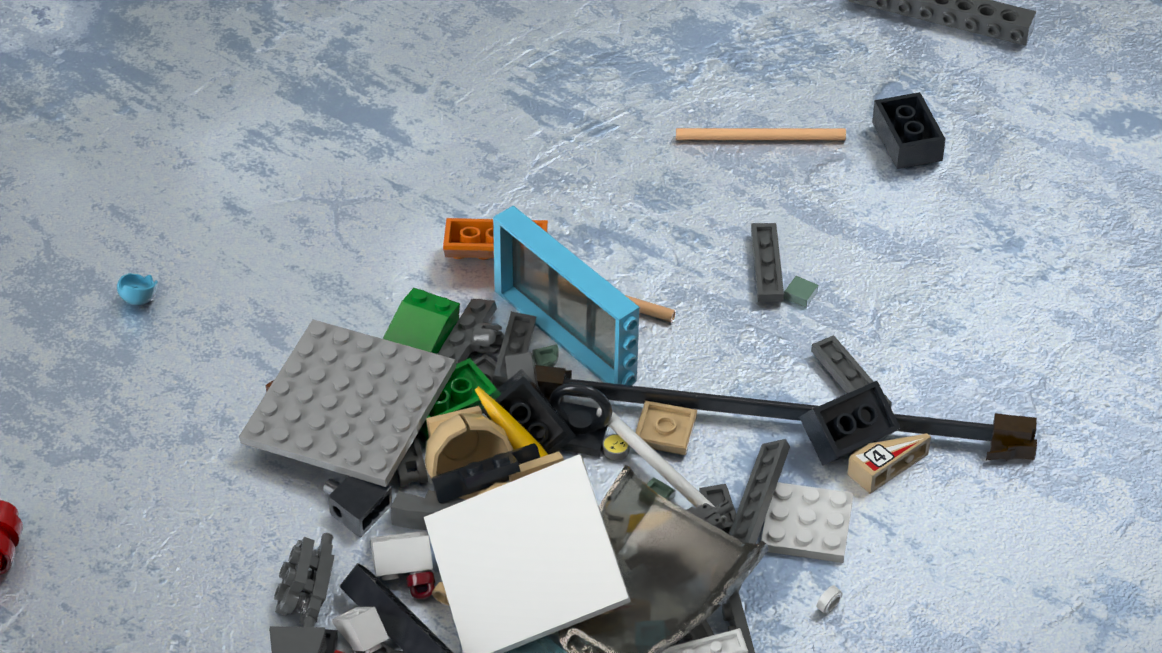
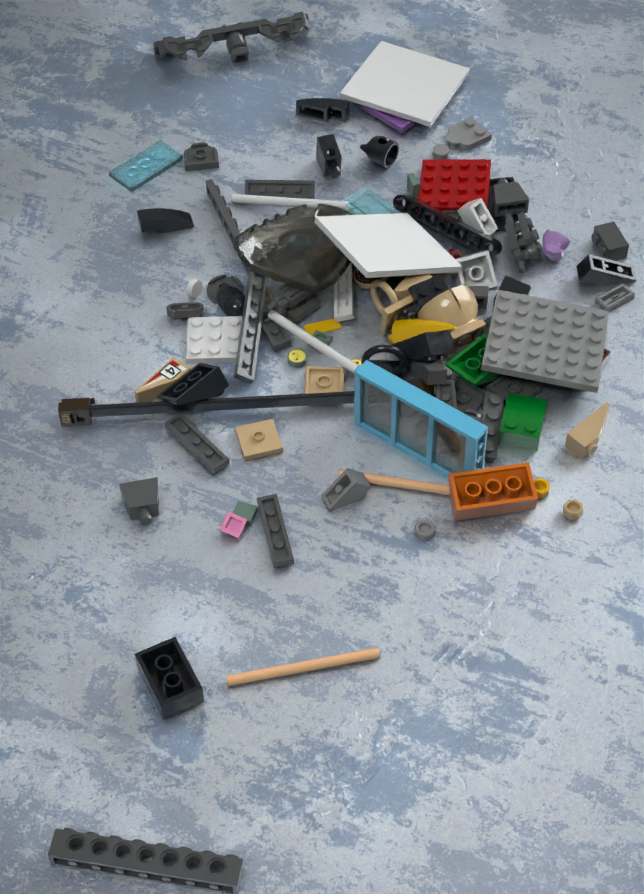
camera: 170 degrees right, 5 degrees up
none -> dark grey torso [119,477,160,526]
none -> dark grey plate [166,302,204,320]
none -> dark grey tile [207,275,243,304]
none -> black cap [217,286,245,316]
none -> bright pink plate [220,511,248,539]
none -> tan plate [235,419,283,461]
none -> tile [288,349,307,367]
none -> light grey slope [321,468,371,511]
none -> light grey tile [414,520,435,541]
none -> yellow tile [534,478,550,499]
none -> lavender hair [542,229,570,262]
none -> tan tile [563,500,584,520]
none -> tan slope [565,402,610,459]
none -> black slope [576,254,637,285]
none -> dark grey brick [591,222,629,261]
none -> light grey tile [594,283,635,312]

